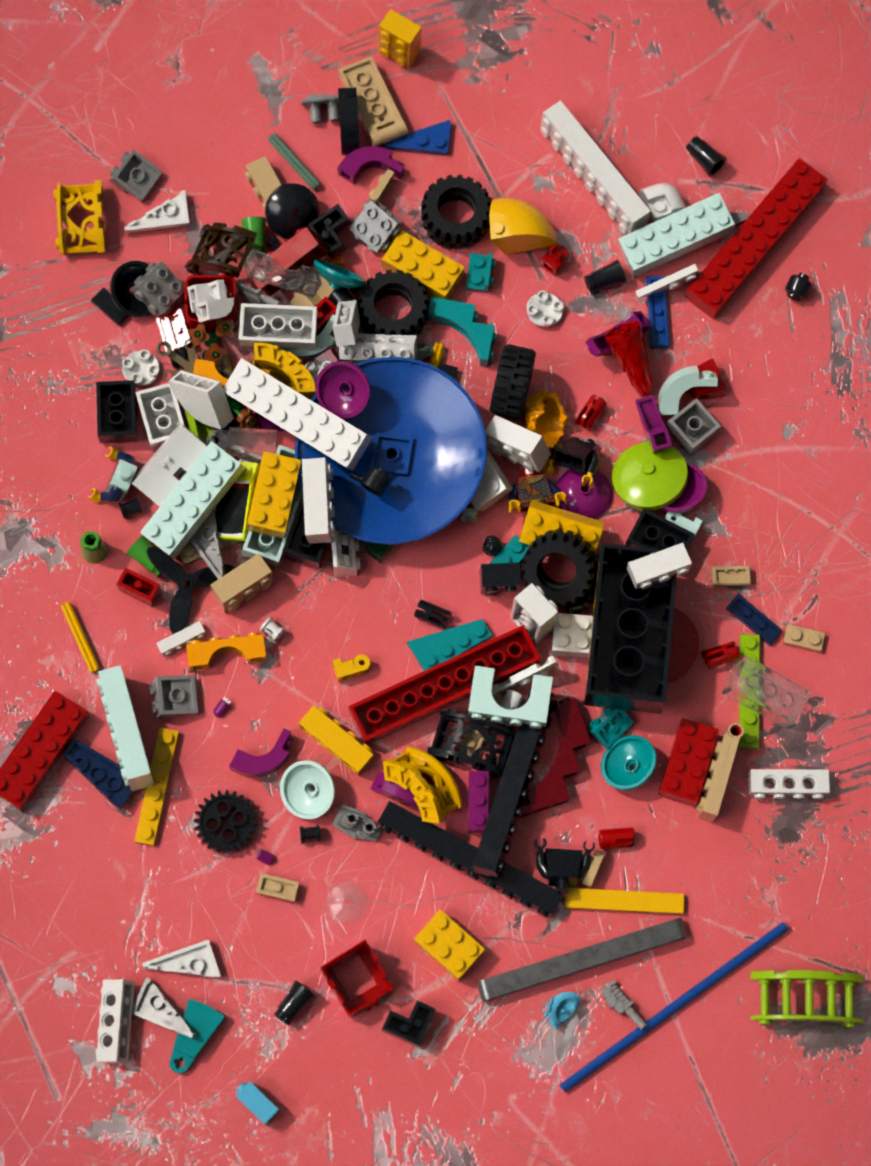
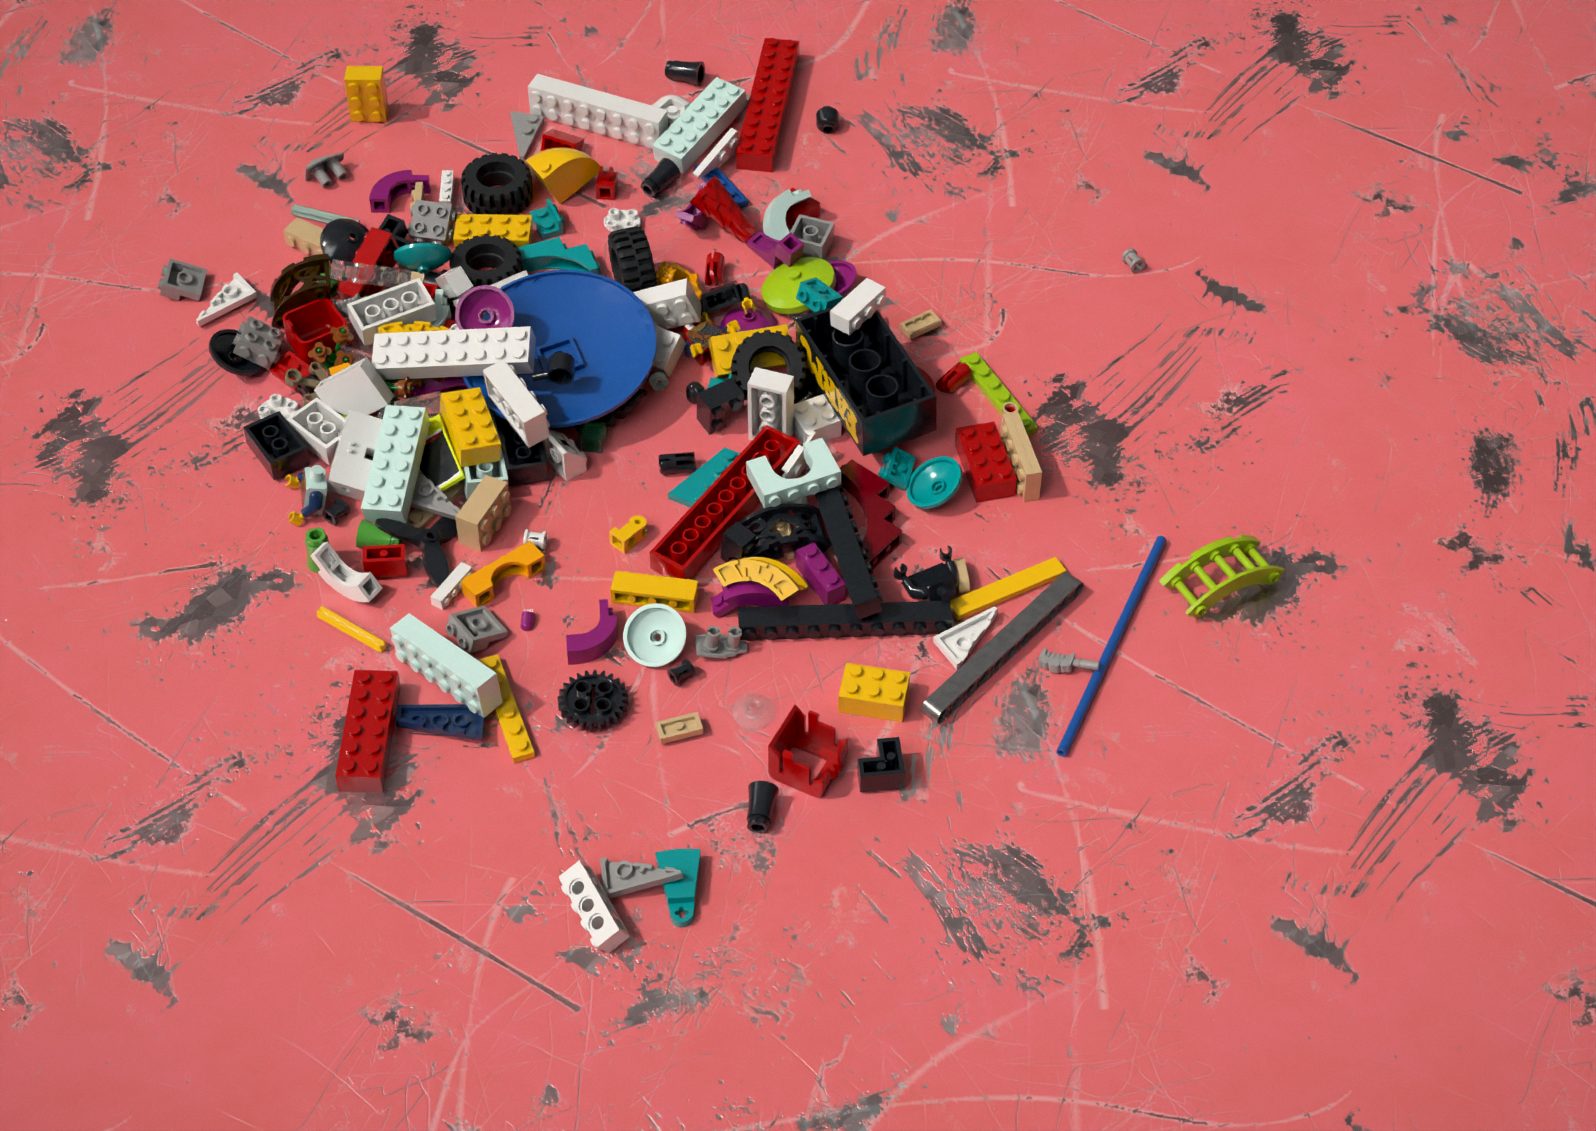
camera: 25 degrees left, 25 degrees down
yellow fence [53,180,106,255] -> none
black tile [91,287,129,326] -> none
white wing [142,940,221,978] -> none
white brick [187,279,234,322] -> none
medium azure brick [236,1081,279,1125] -> none
magenta piece [253,849,275,865] -> none
tan hinge [338,56,408,147] -> none
black arch [338,88,360,155] -> none
blue wing [384,120,451,155] -> none
medium azure hat [544,992,580,1029] -> none
red arm [598,827,635,849] -> none
clear brick [722,655,811,729] -> none
dark blue tile [726,593,783,646] -> none
white brick [748,769,830,799] -> none
tan plate [783,624,825,653] -> none
none -> white arch [310,542,382,602]
none -> white piece [439,170,455,204]
none -> light grey wing [510,111,544,162]
none -> red brick [540,129,584,151]
none -> black arch [721,521,756,562]
none -> teal bracket [796,277,843,313]
none -> white wing [933,606,998,670]

